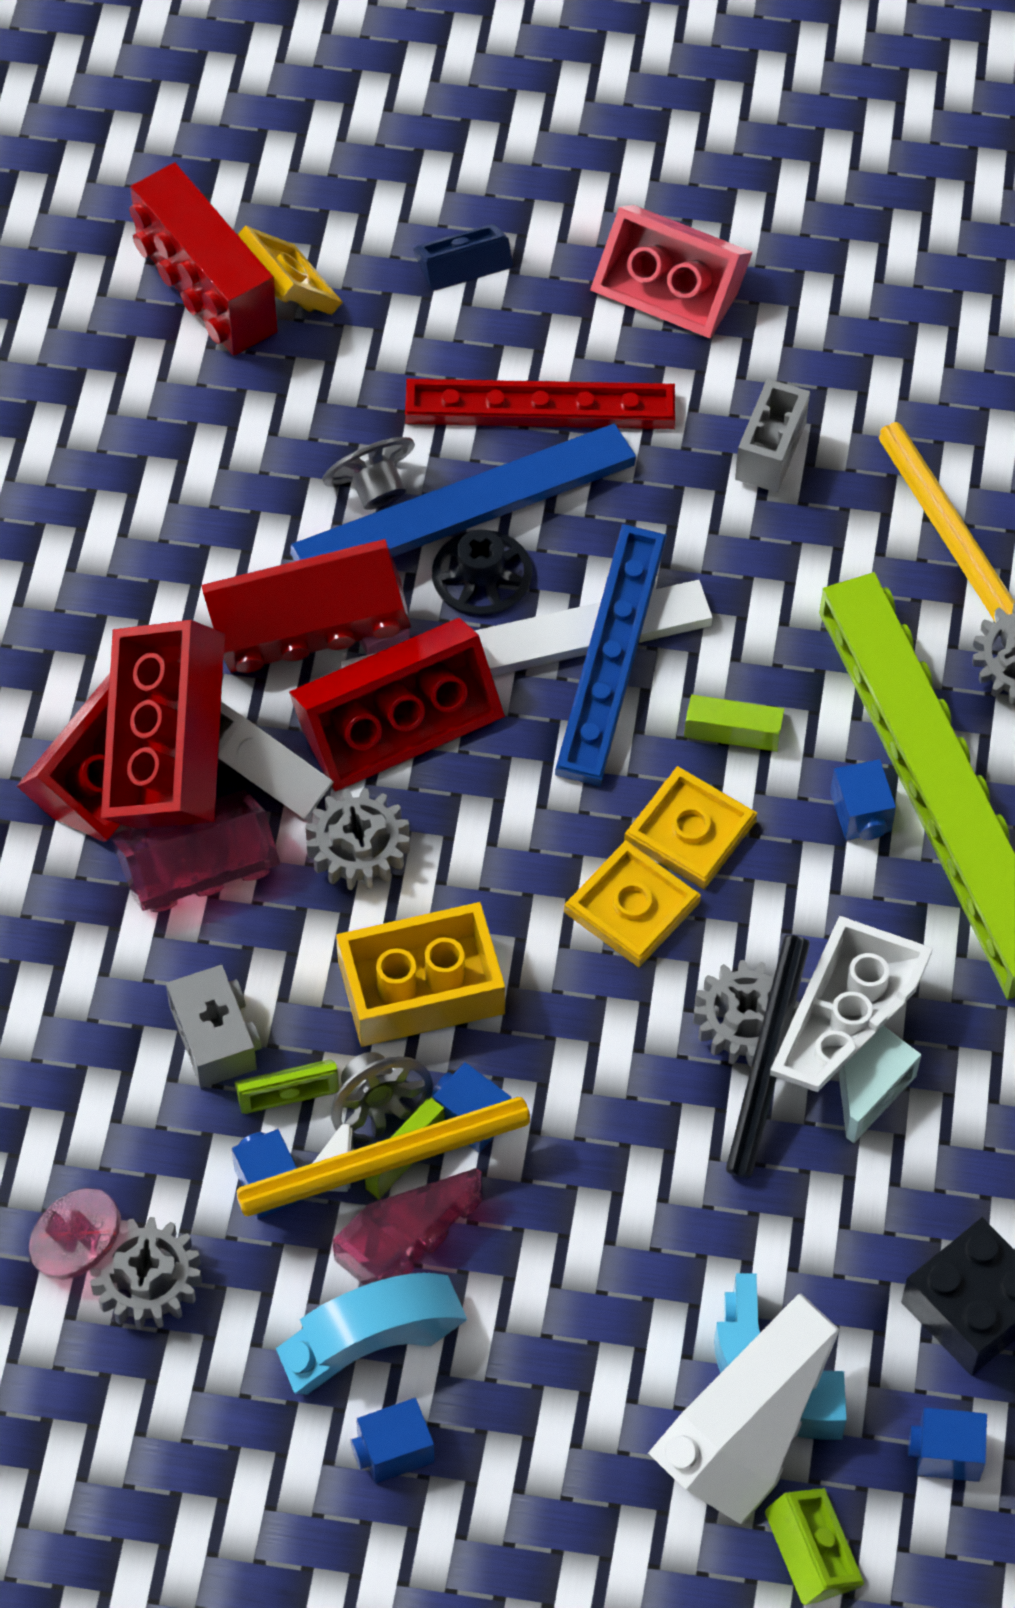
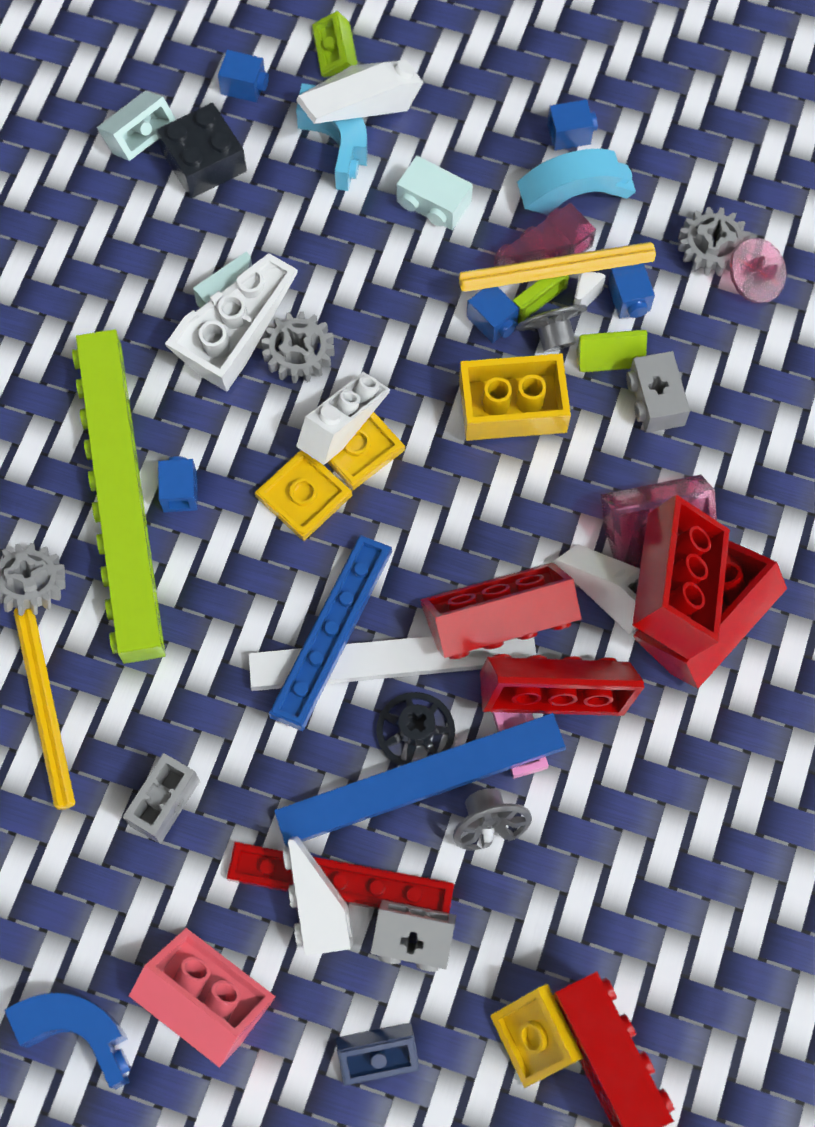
camera: 170 degrees left, 10 degrees up
light grey gear [305,788,410,890] -> none
lime slope [684,694,784,752] -> none
black axle [726,935,810,1179] -> none
none -> blue arch [4,993,131,1090]
none -> white slope [283,836,353,956]
none -> white slope [296,372,390,465]
none -> light grey brick [371,900,457,972]
none -> light aqua brick [397,156,473,230]

